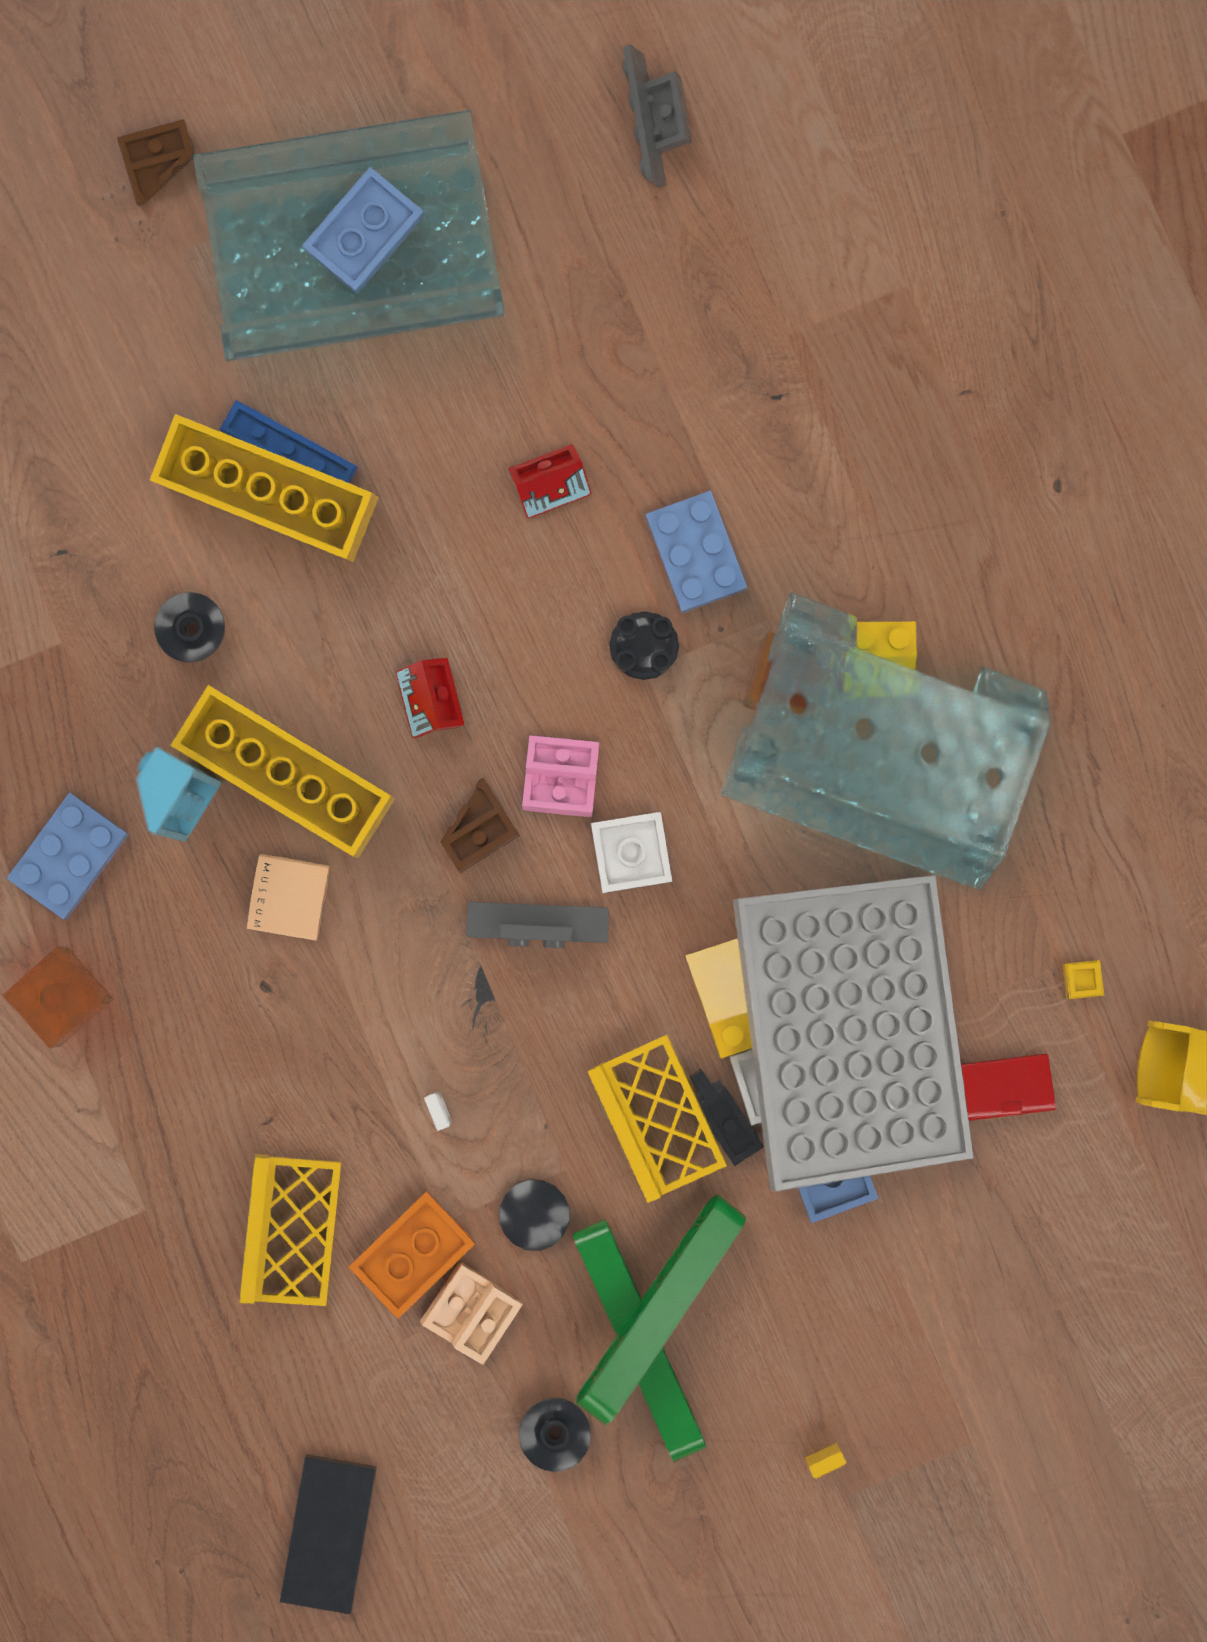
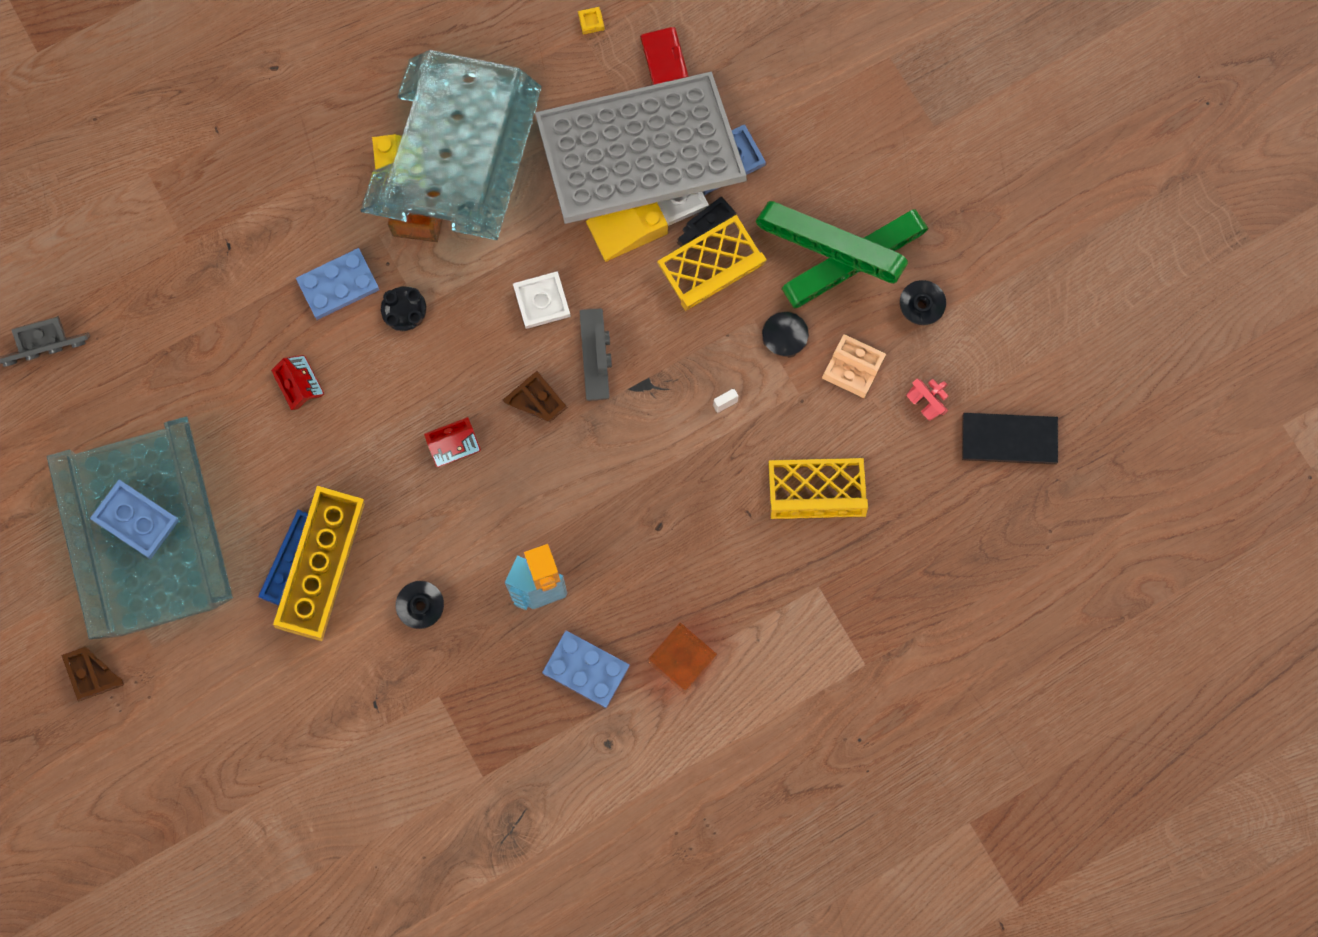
camera: 95 degrees left, 10 degrees down
yellow brick [170,685,395,858] -> none
light nougat slope [247,854,330,941] -> none
orange plate [349,1190,476,1319] -> none
bright pink slope [522,735,599,817] -> none
yellow tile [805,1443,847,1479] -> none
none -> light orange brick [524,544,561,591]
none -> coral hips [906,378,949,421]

